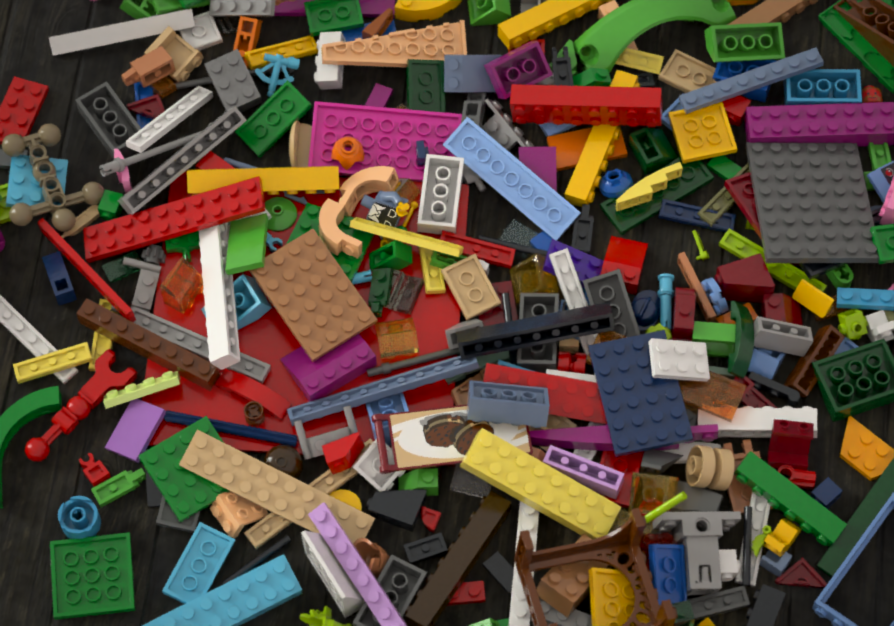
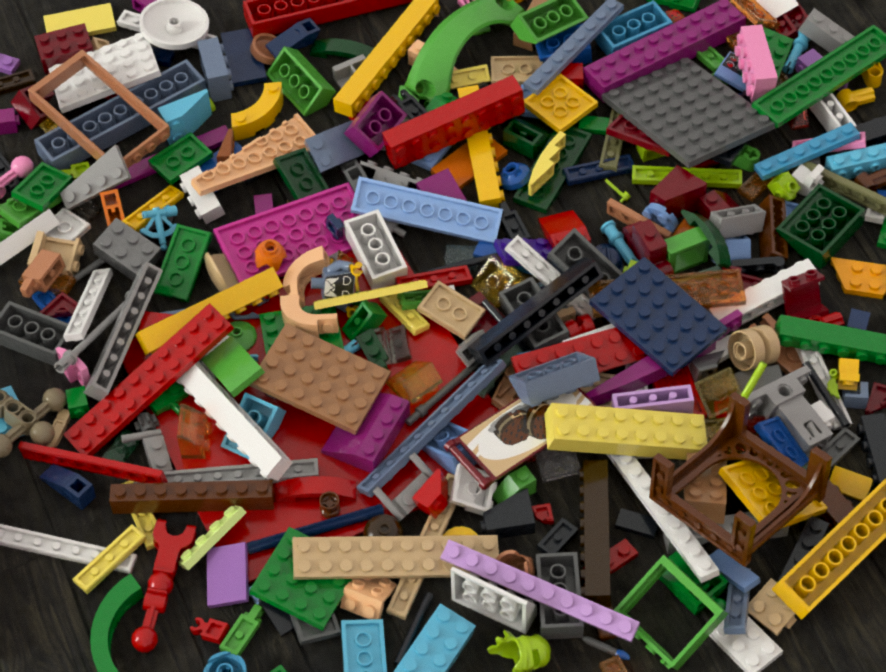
camera: 30 degrees left, 10 degrees down
white plate [648,338,710,382] -> none
yellow slope [792,279,834,318] -> none

